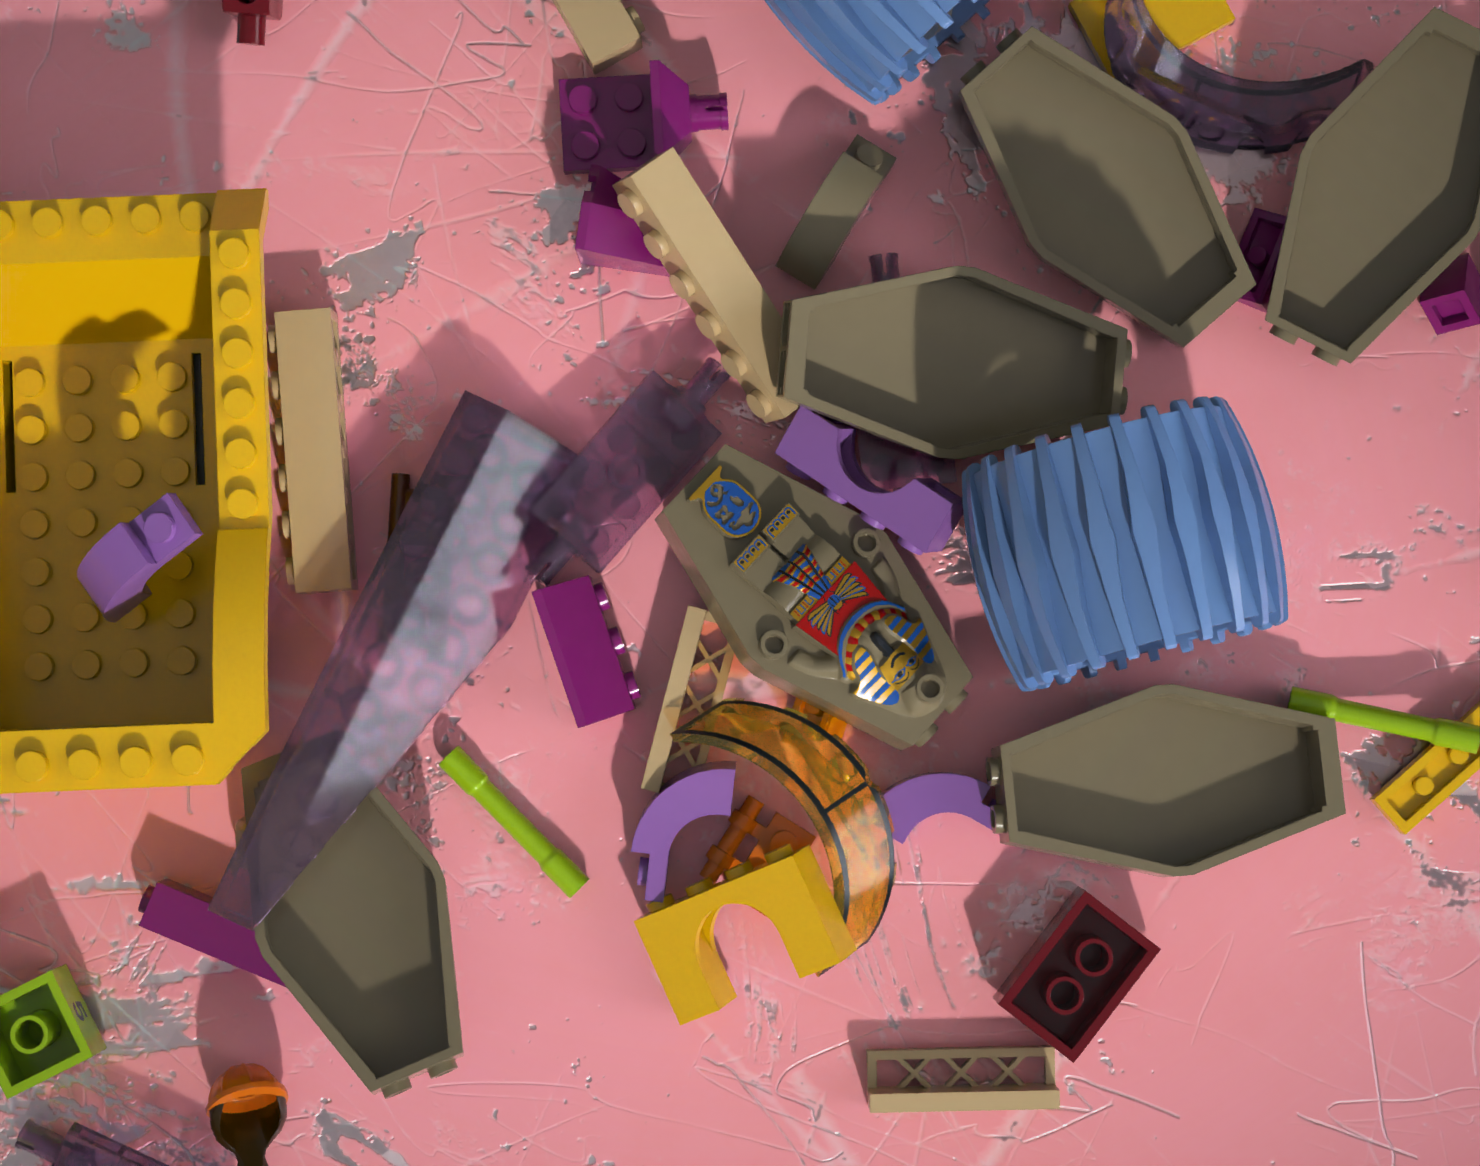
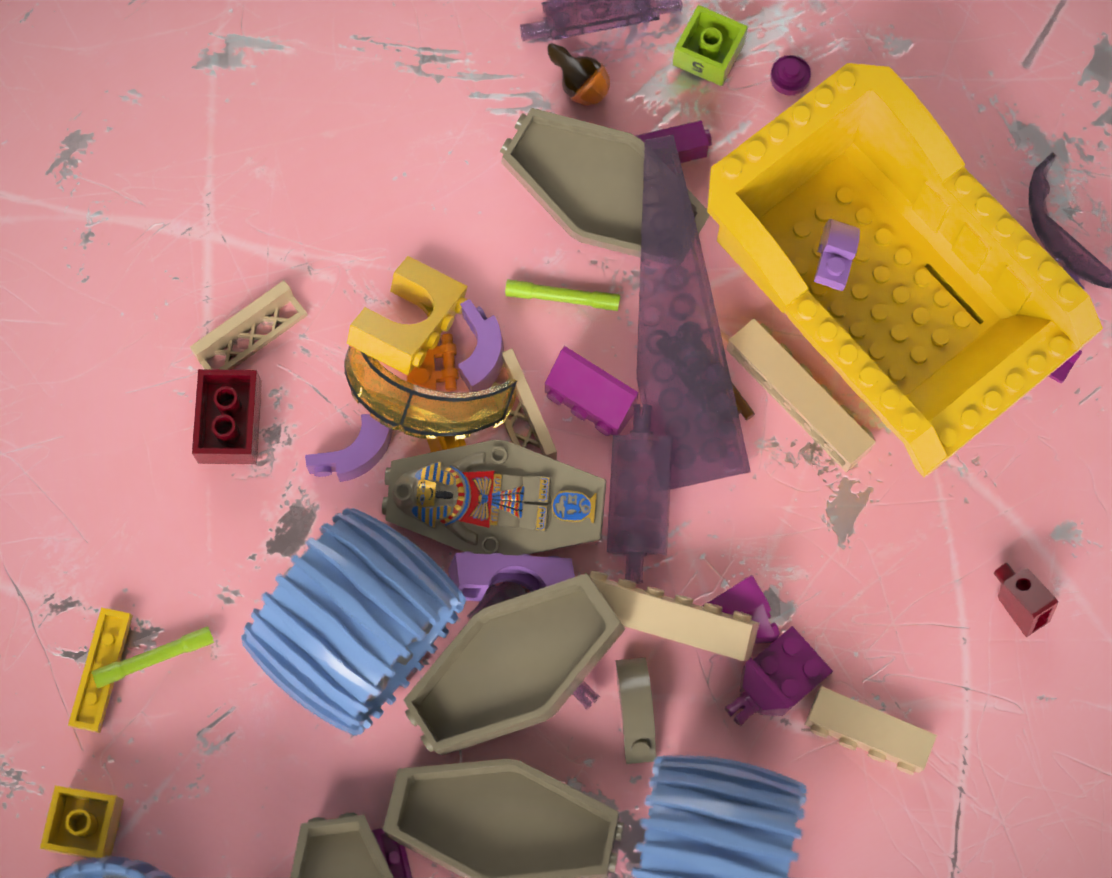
camera: 145 degrees right, 15 degrees down
dark tan container [985,684,1346,877] -> none

